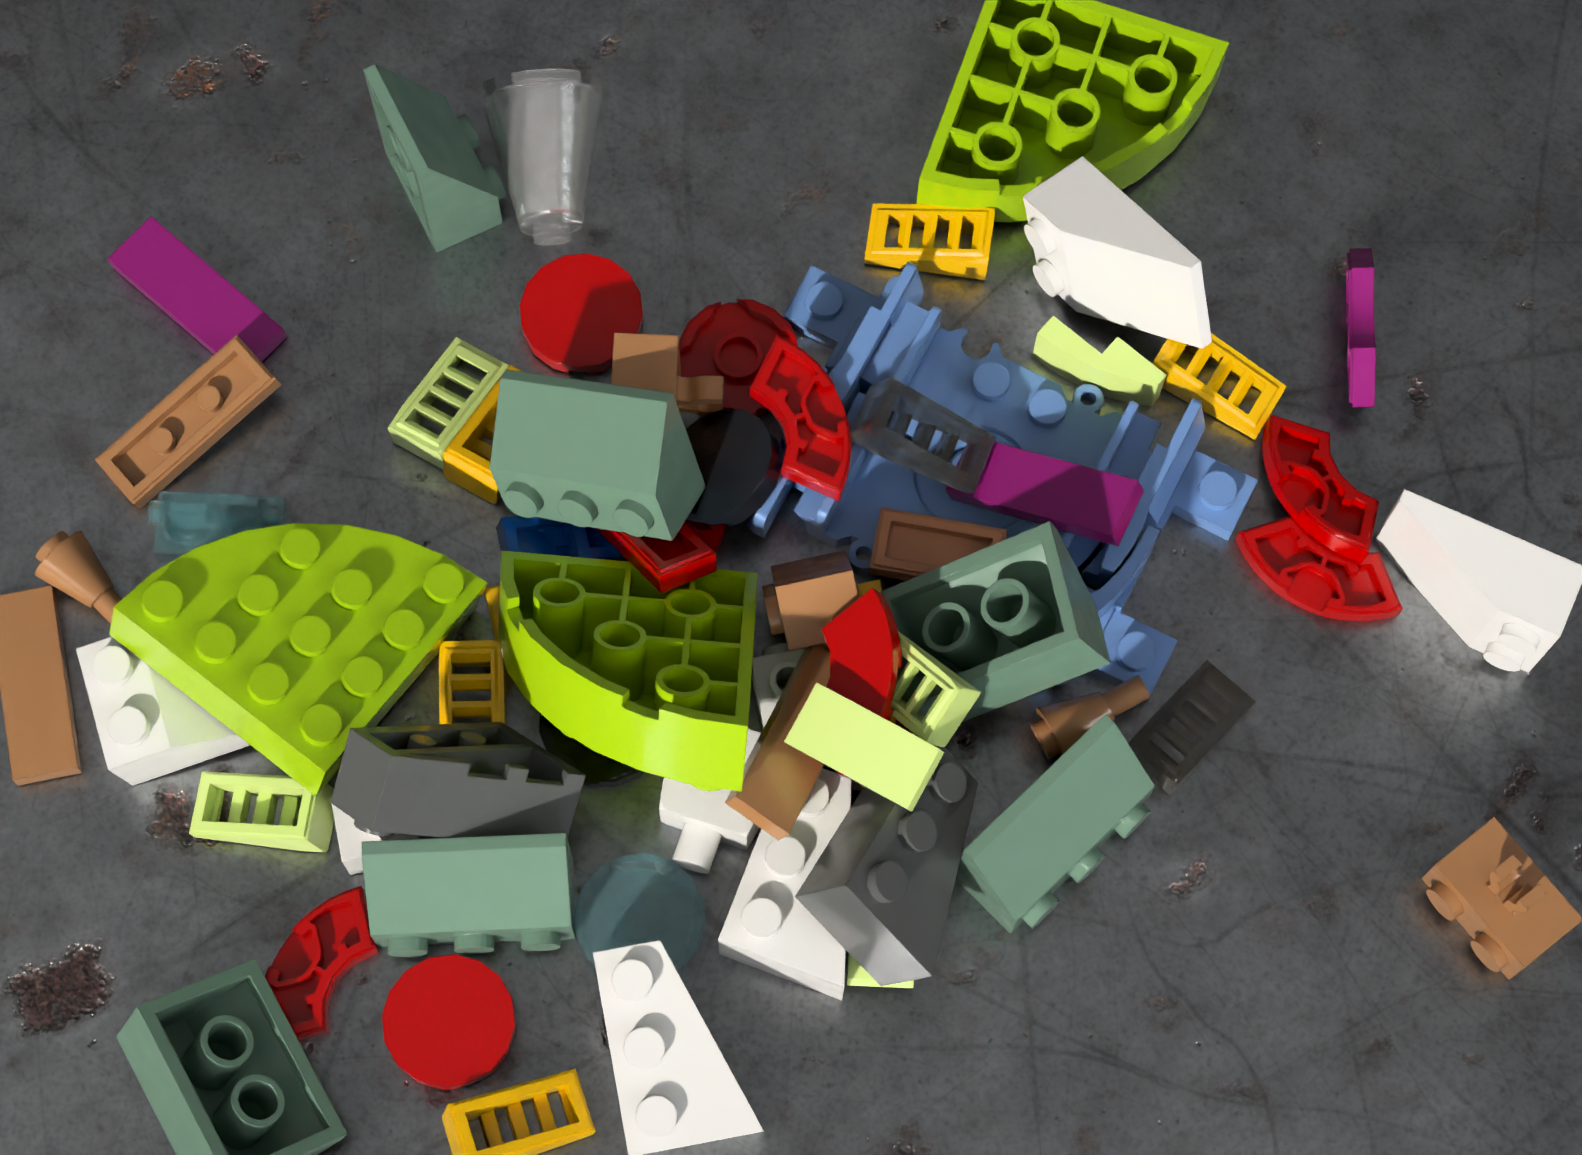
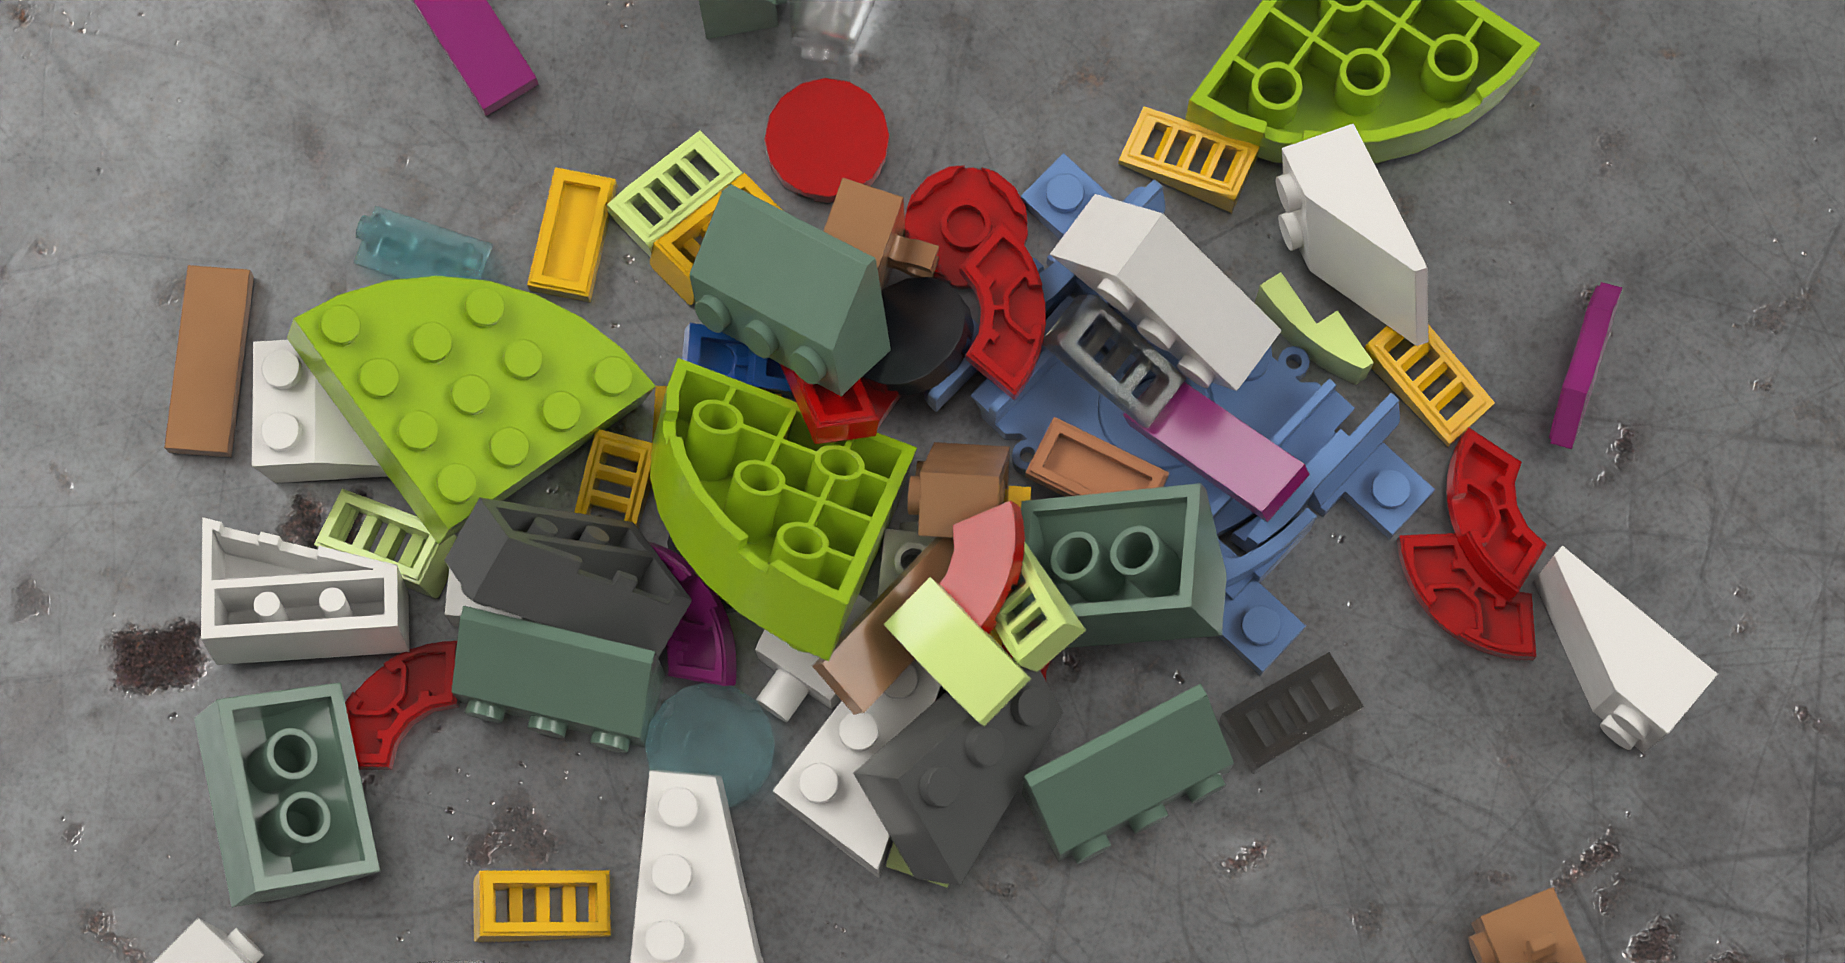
camera: 20 degrees right, 5 degrees up
medium nougat cone [34,531,122,624] -> none
medium nougat tile [95,335,282,509] -> none
red tile [382,954,517,1090] -> none
medium nougat cone [1031,675,1150,759] -> none
none -> white wedge [201,518,409,665]
none -> yellow tile [527,167,618,303]
none -> magenta tile [649,542,737,686]
none -> white wedge [1050,194,1282,391]

